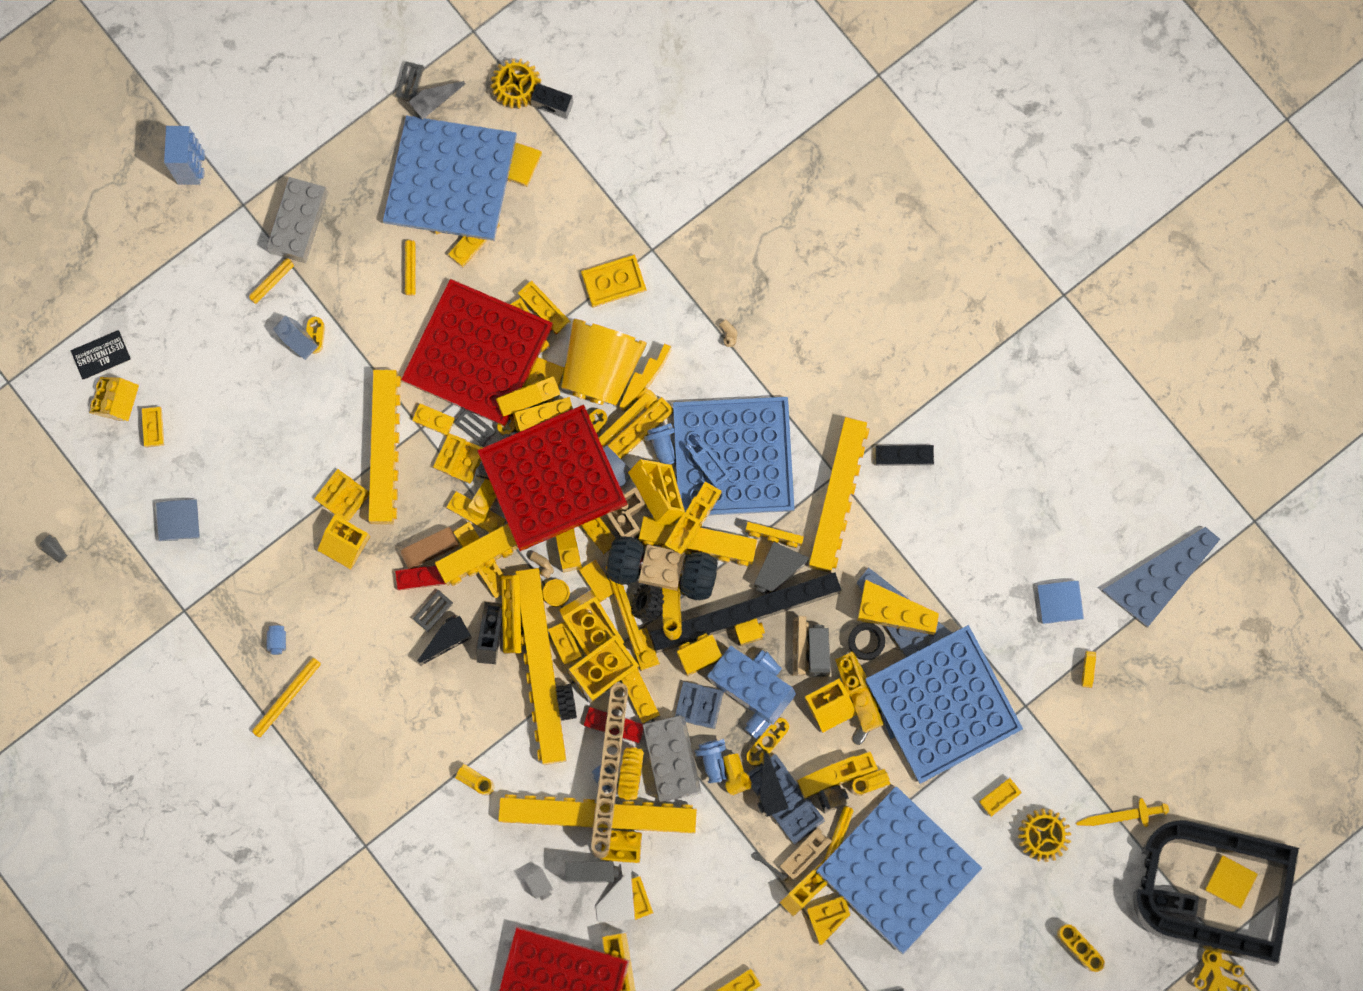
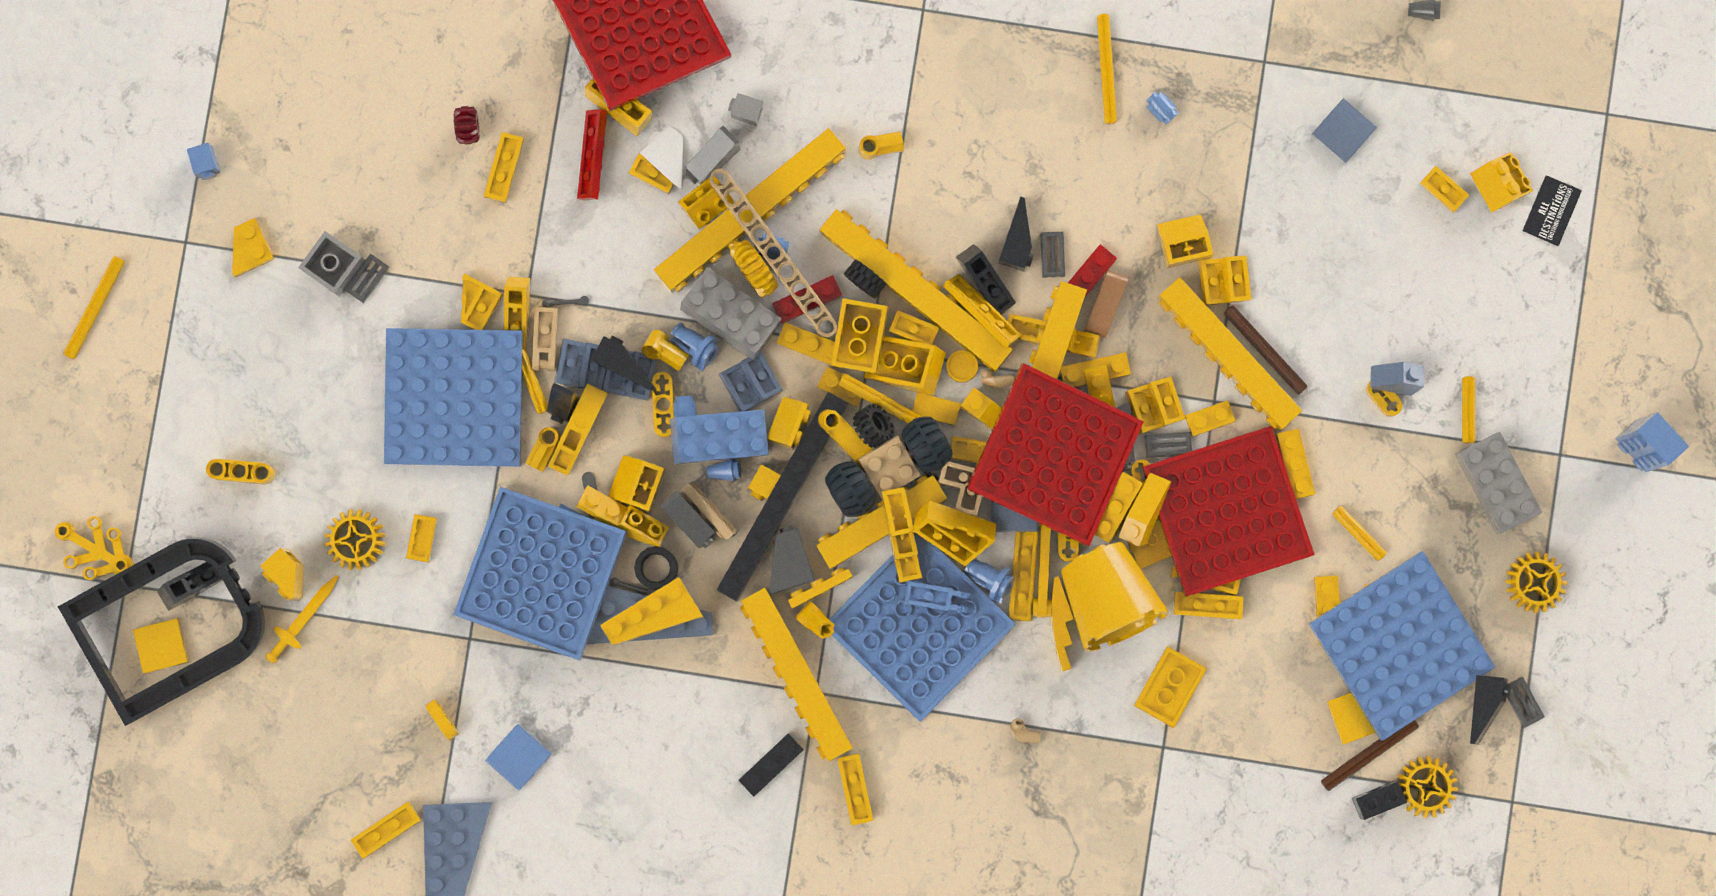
camera: 140 degrees right, 5 degrees up
none -> yellow slope [260,547,304,601]
none -> yellow plate [351,801,421,859]
none -> red plate [577,109,607,201]
none -> dark grey hinge [610,577,655,596]
none -> yellow piece [795,601,835,639]
none -> yellow plate [837,753,874,826]
none -> reddish brown axle [1224,305,1308,395]
none -> yellow plate [1276,428,1315,499]
none -> reddish brown axle [1321,720,1419,791]
none -> yellow gear [1505,552,1568,613]

